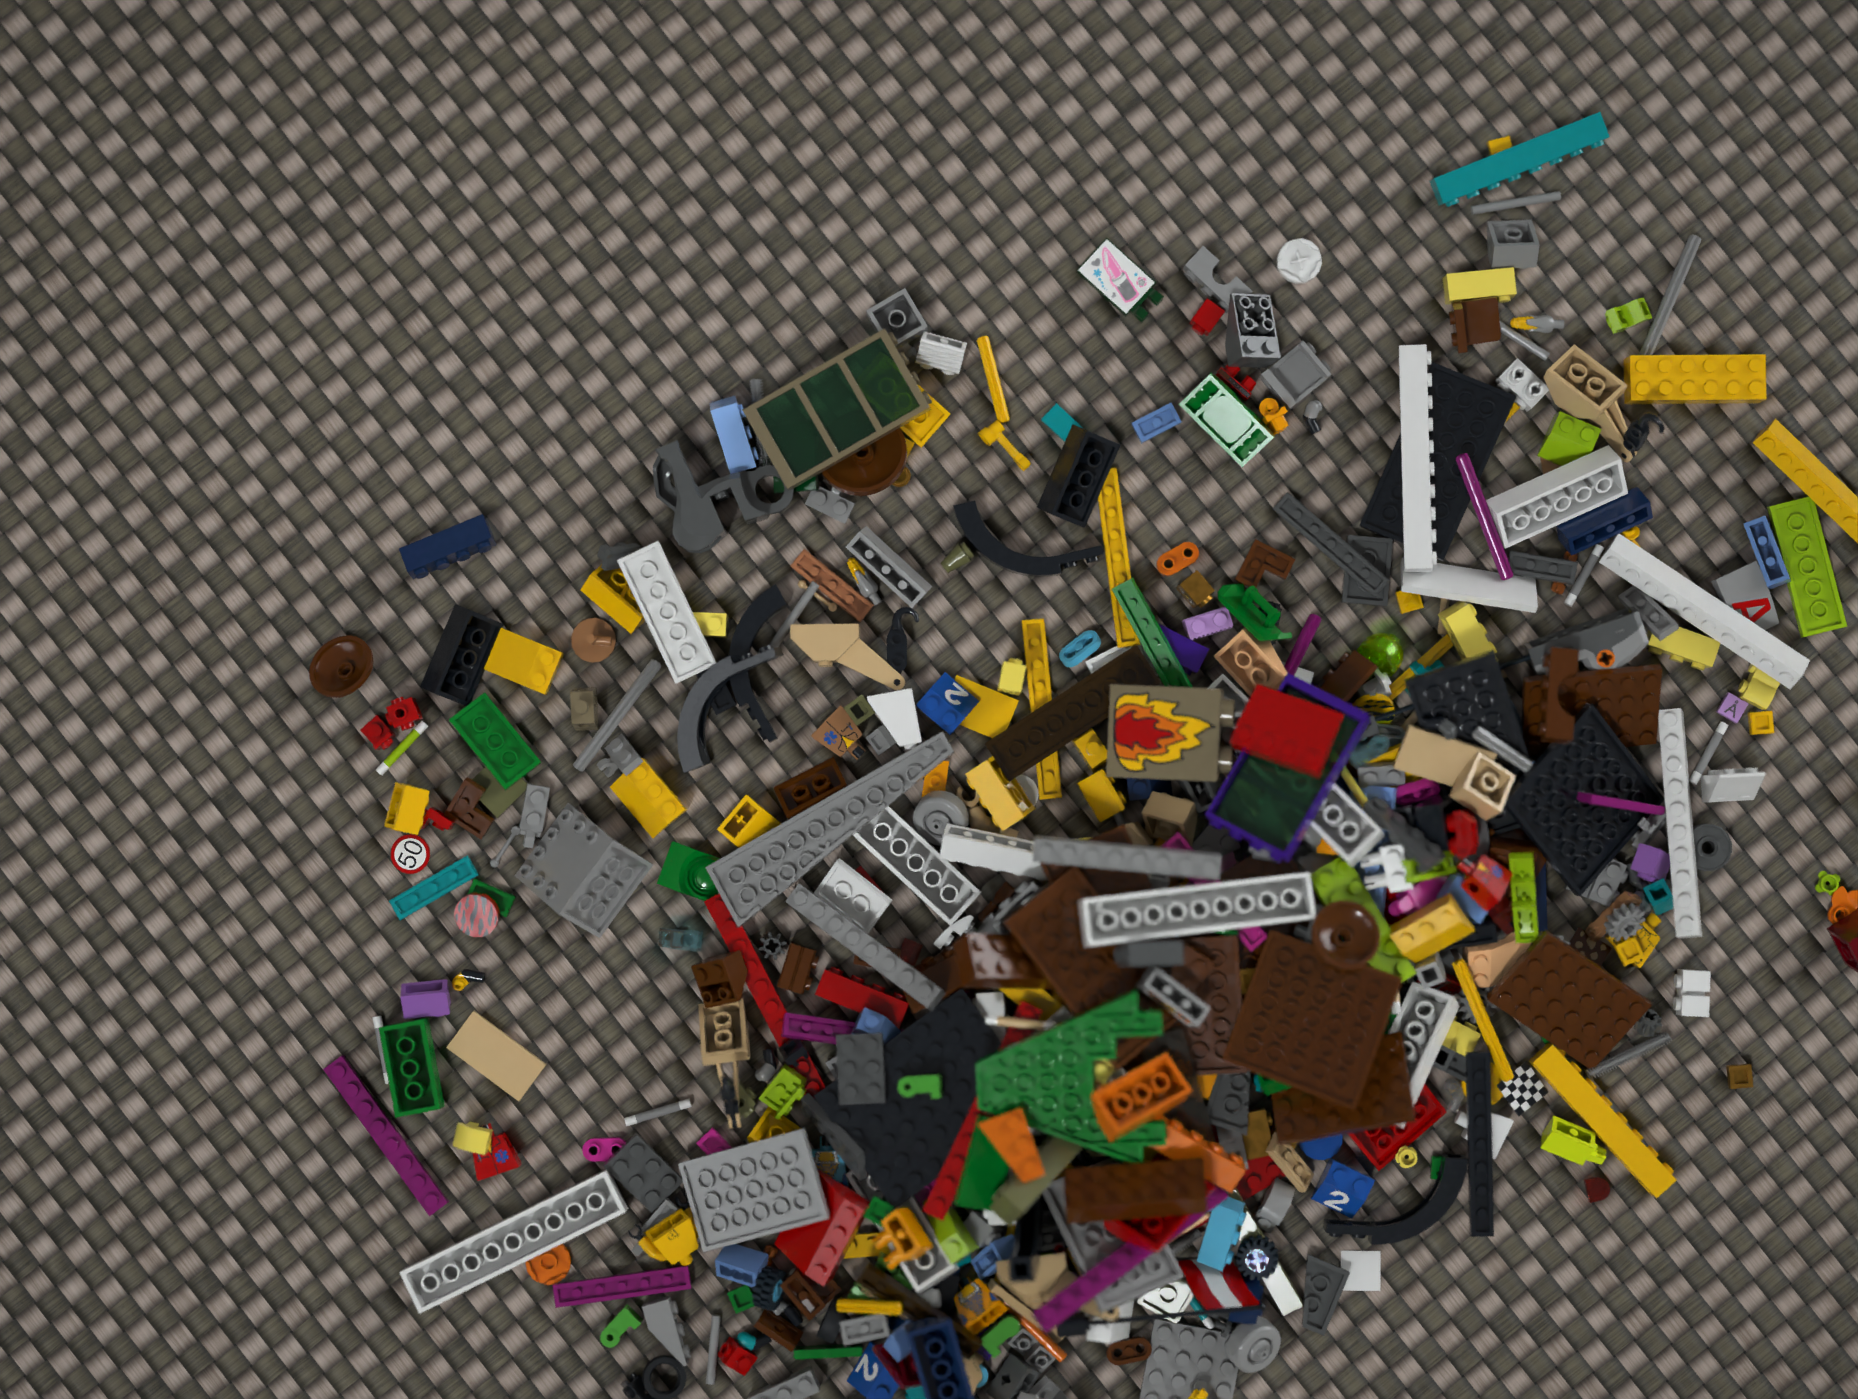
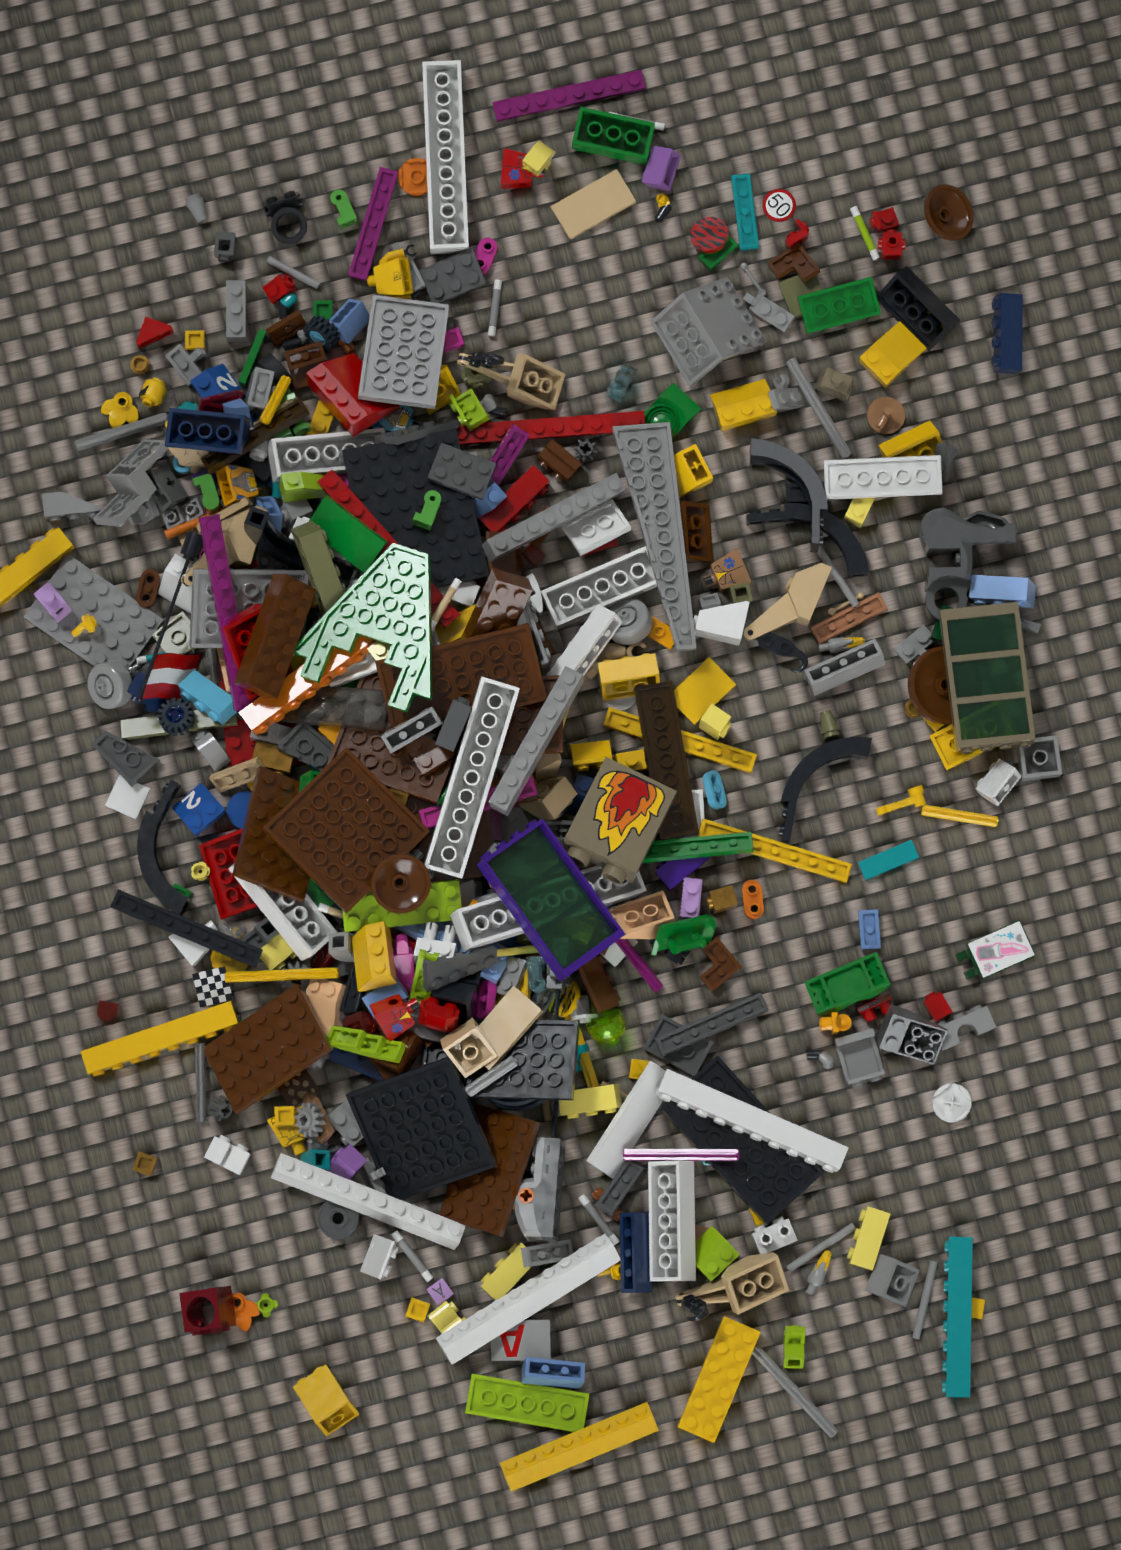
camera: 110 degrees right, 5 degrees down
yellow slope [384,782,430,835] -> none
light grey slope [642,1296,691,1366] -> none
reddish brown slope [691,950,748,1008] -> none
black tile [778,1038,809,1067] -> none
green plate [863,1196,895,1228] -> none
light orange brick [872,1207,933,1270] -> none
blue slope [916,672,979,735] -> none
orange wing [978,1108,1045,1183] -> none
black slope [1037,424,1121,528] -> none
orange slope [1090,1052,1192,1143] -> none
red slope [1230,684,1345,779] -> none
arm [1423,717,1457,740] -> none
reddish brown bracket [1449,297,1501,353] -> none
reddish brown arch [1537,647,1579,744] -> none
neon yellow hinge [1540,1116,1607,1166] -> none
magenta tile [1577,792,1665,815] -> none

